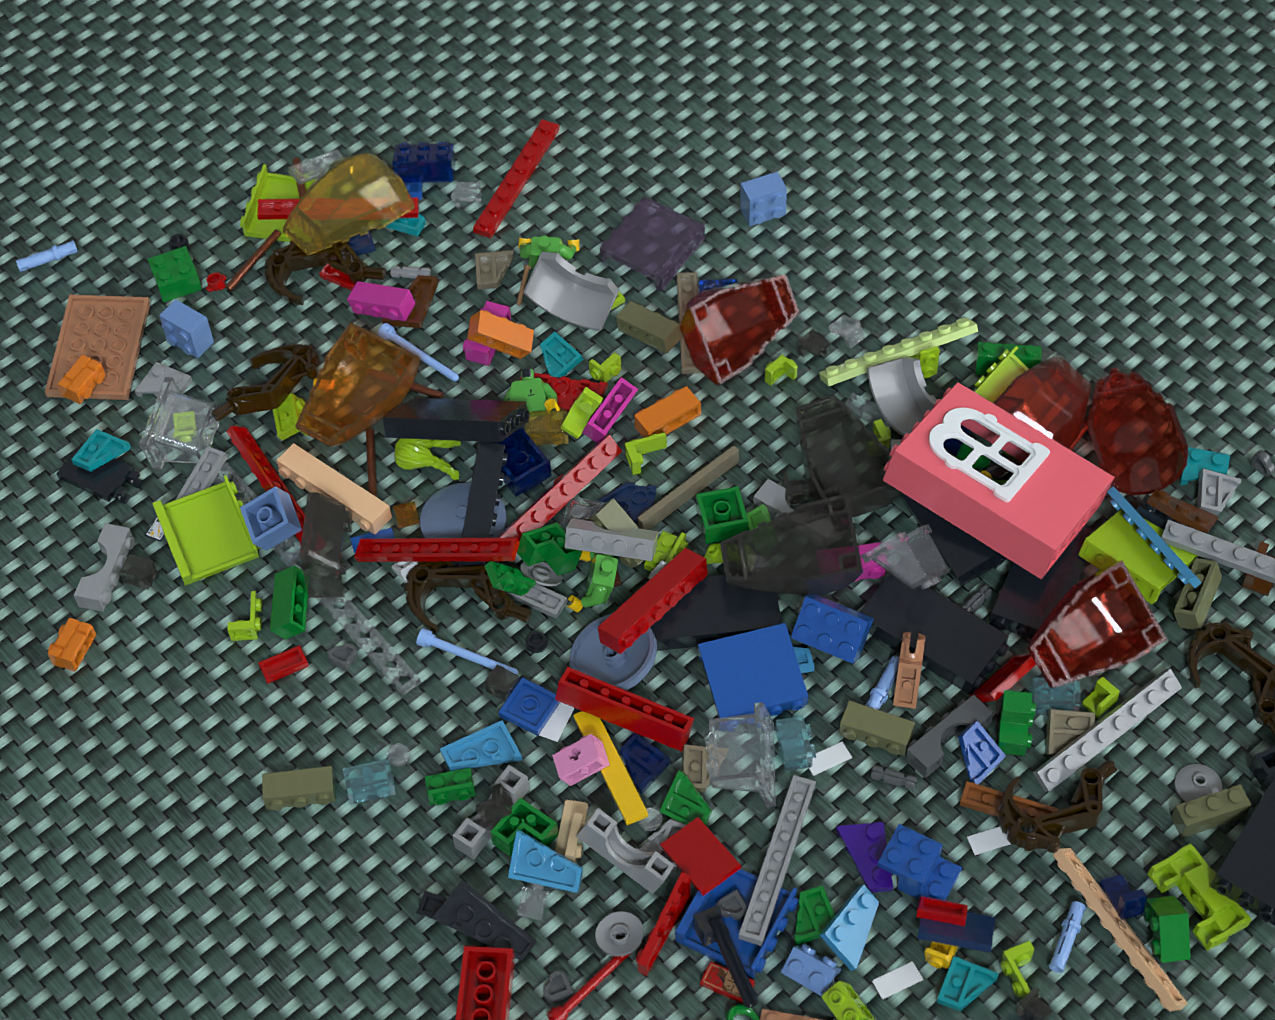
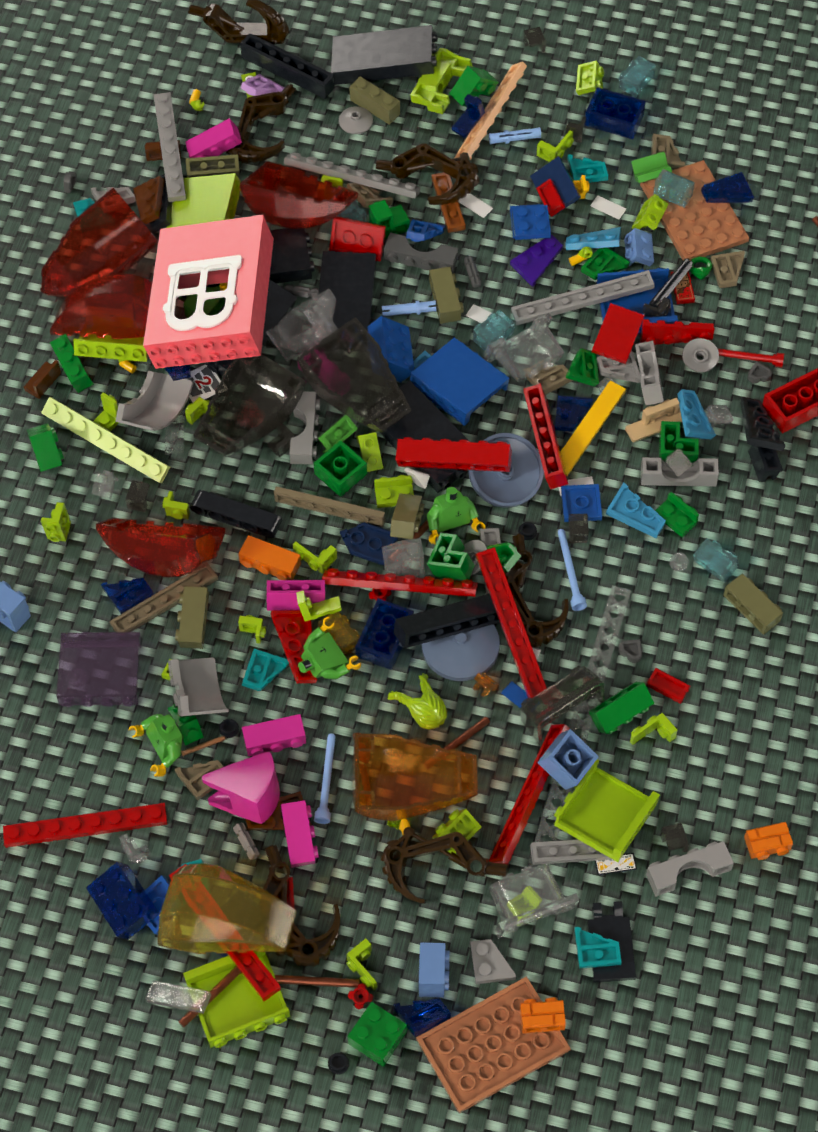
camera: 125 degrees left, 5 degrees up
light nougat brick [276,443,392,535] -> none
black brick [383,398,529,442] -> none
orange brick [467,310,534,359] -> none
bright pink brick [552,734,610,786] -> none
light grey arch [565,518,658,561] -> none
dark grey tile [716,889,747,921] -> none
nougat plate [893,632,926,709] -> none
dark azure plate [1107,486,1202,588] -> none
none -> reddish brown panel [24,360,61,399]
none -> green brick [27,423,64,472]
none -> lime bracket [41,502,71,542]
none -> dark pink brick [185,118,242,158]
none -> black beam [190,490,282,538]
none -> dark pink piece [202,751,280,824]
none -> black plate [219,719,239,738]
none -> lime bracket [346,938,377,991]
none -> clear blue wing [393,999,451,1037]
none -> arm [568,246,593,266]

